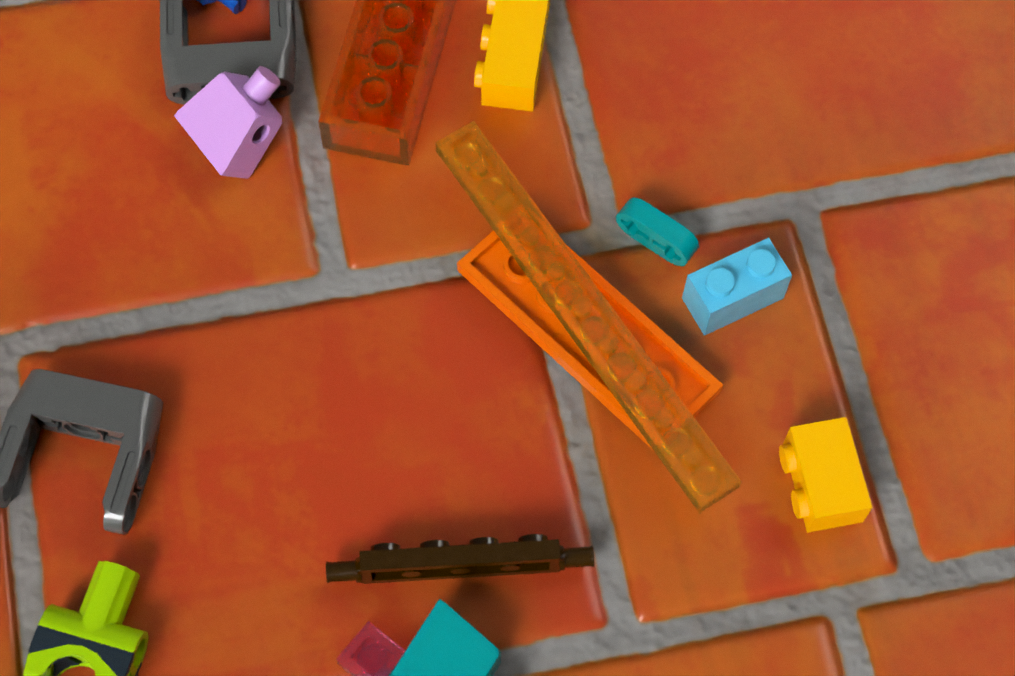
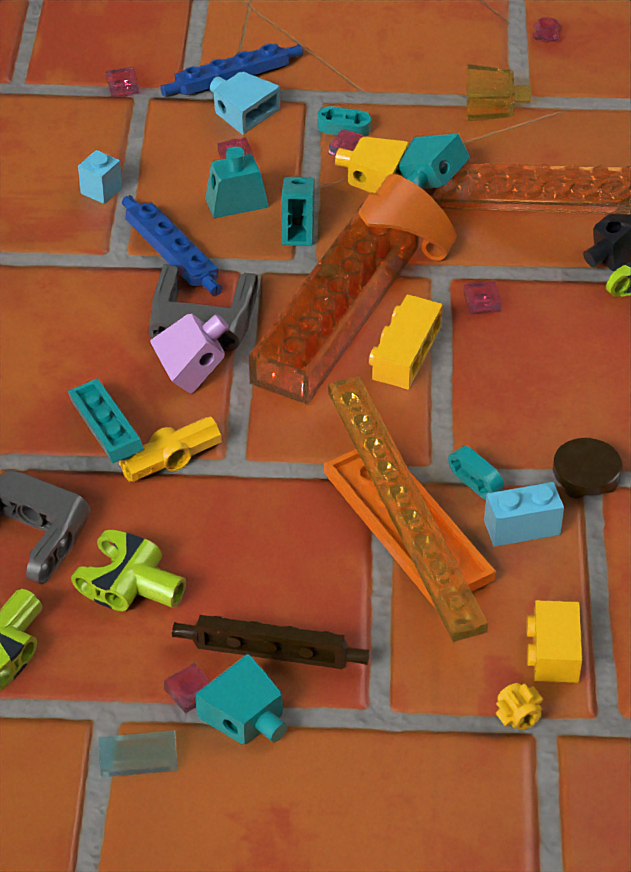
camera: 15 degrees right, 20 degrees down
none -> teal plate [68,378,144,463]
none -> lime connector [71,530,186,612]
none -> yellow piece [119,416,222,482]
none -> yellow gear [496,683,544,730]
none -> dark brown tile [553,438,622,499]

